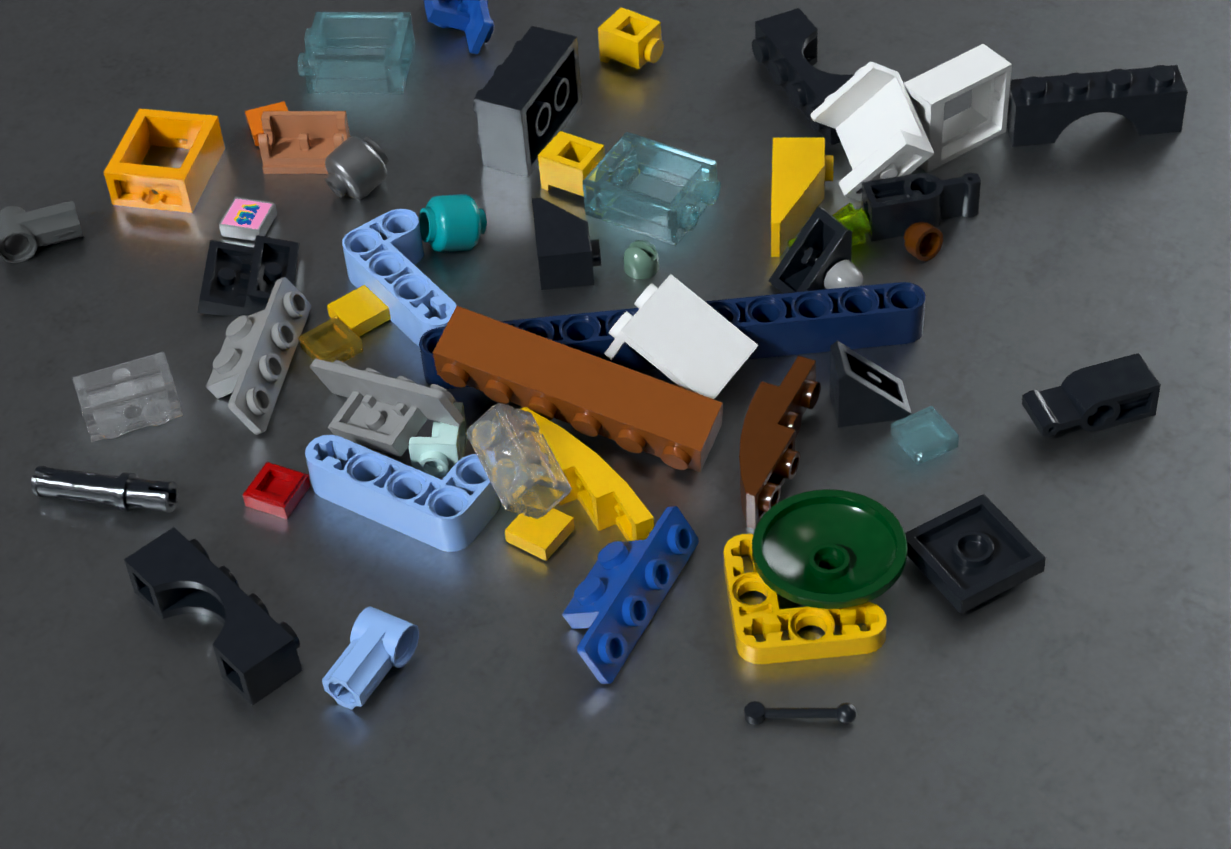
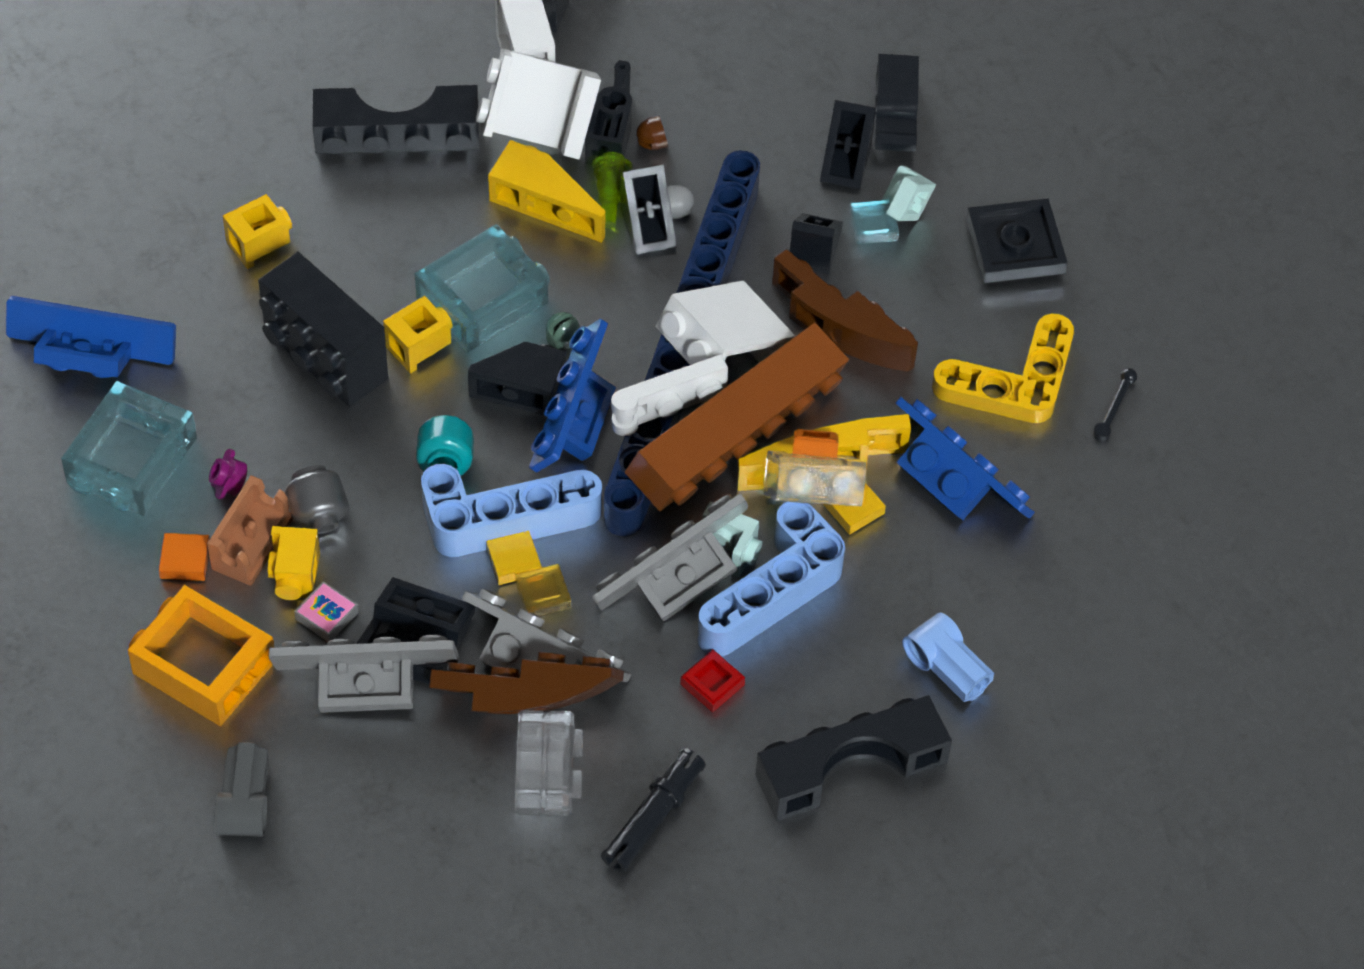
camera: 75 degrees left, 10 degrees up
dark green dish [752,489,907,609] -> none
none -> magenta plate [209,449,247,500]
none -> yellow brick [268,526,320,600]
none -> light grey bracket [269,635,459,713]
none -> reddish brown slope [429,652,624,715]
none -> blue bracket [529,318,616,473]
none -> white plate [611,354,728,436]
none -> orange tile [792,429,839,458]
none -> black slope [820,100,876,189]
none -> light aqua bracket [882,166,936,221]

